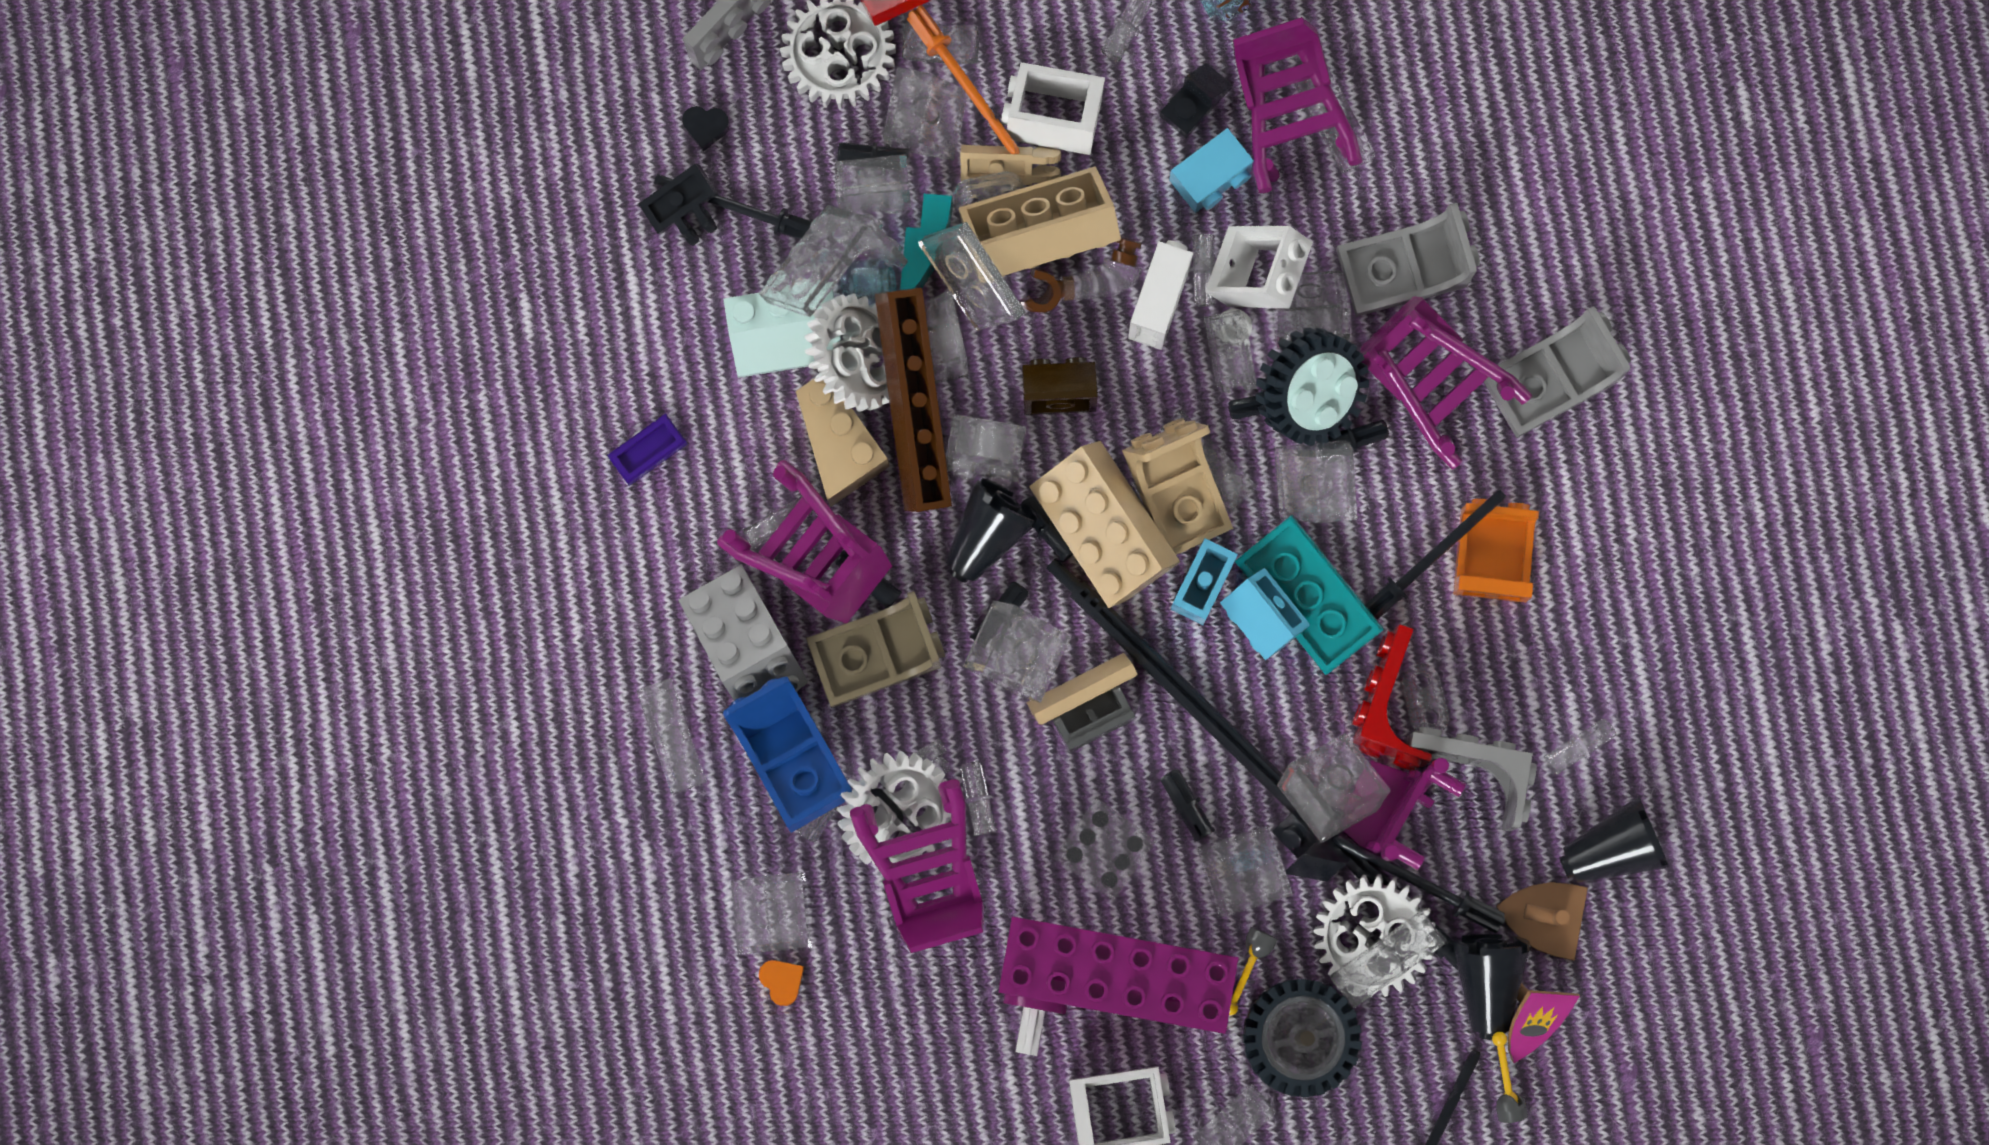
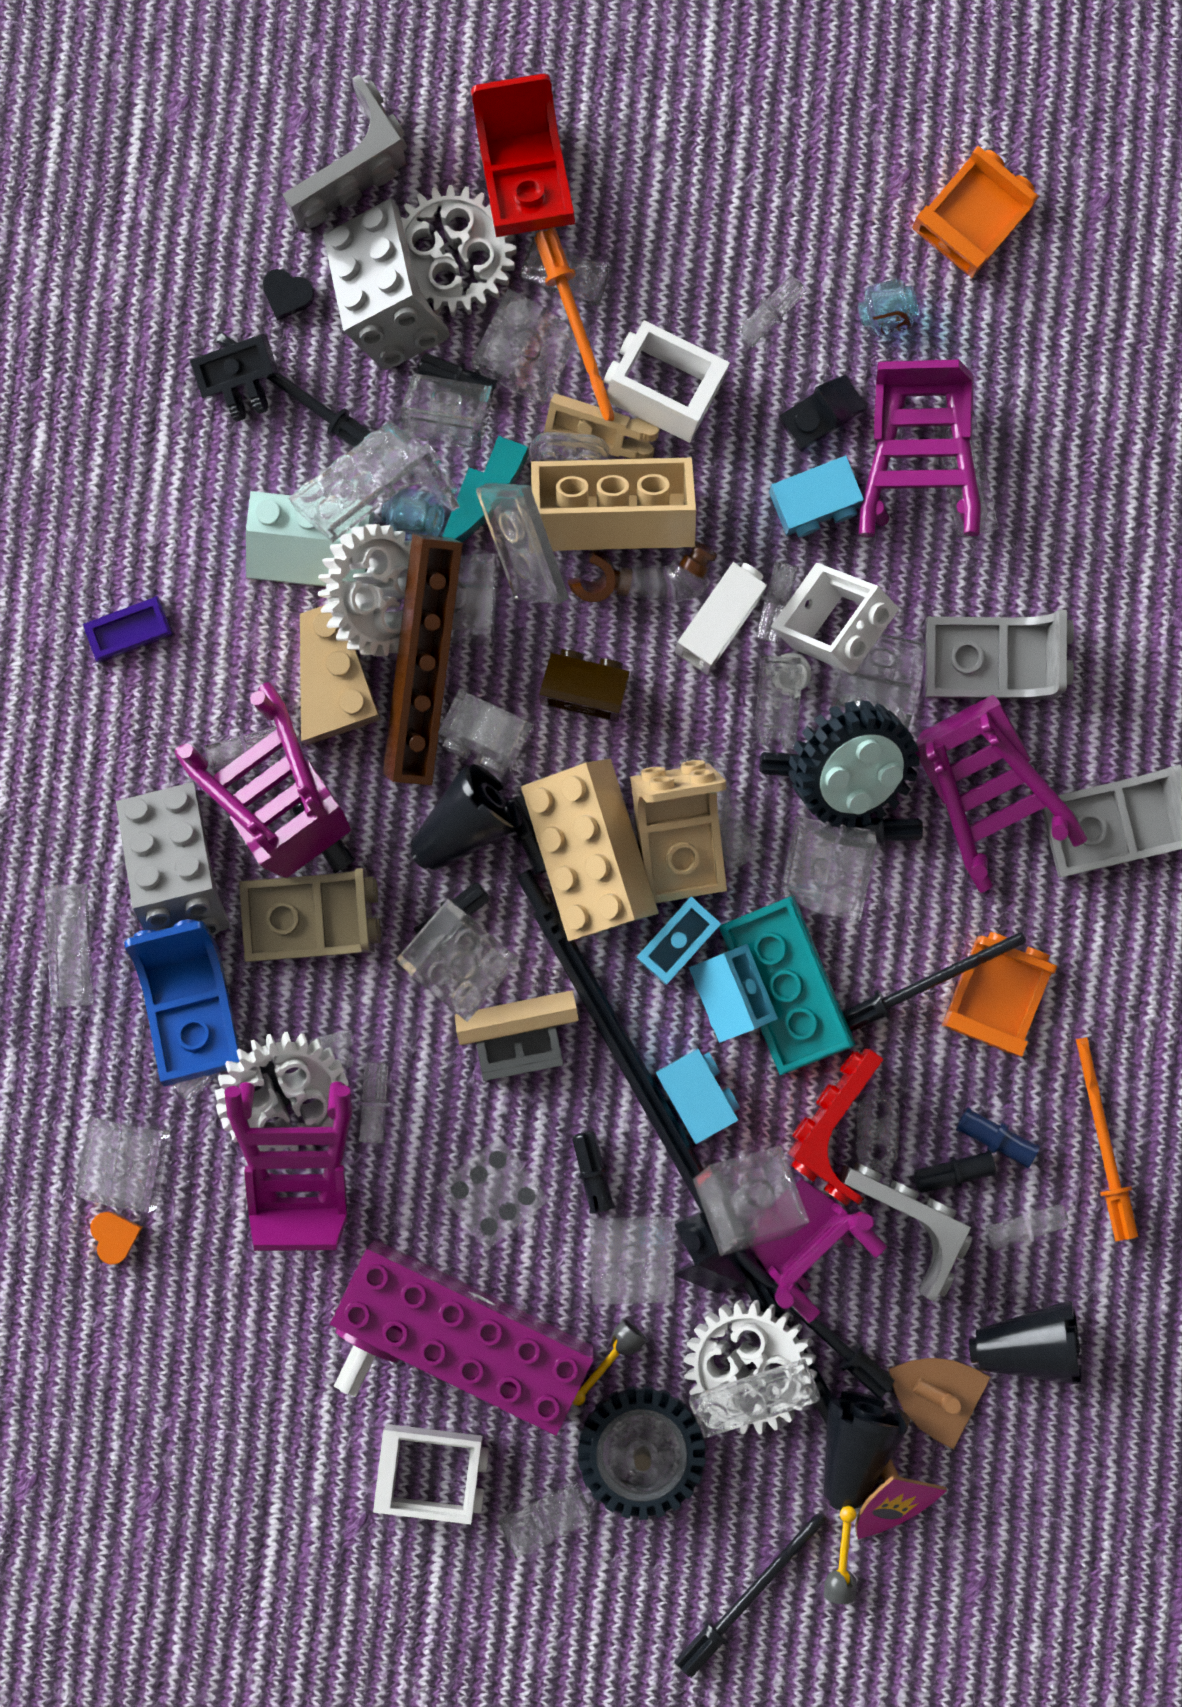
camera: 10 degrees right, 5 degrees up
none -> light grey bracket [323,198,450,369]
none -> medium azure brick [655,1049,741,1144]
none -> black axle [914,1151,997,1193]
none -> dark blue pin [956,1107,1040,1169]
none -> orange piece [1076,1037,1138,1242]

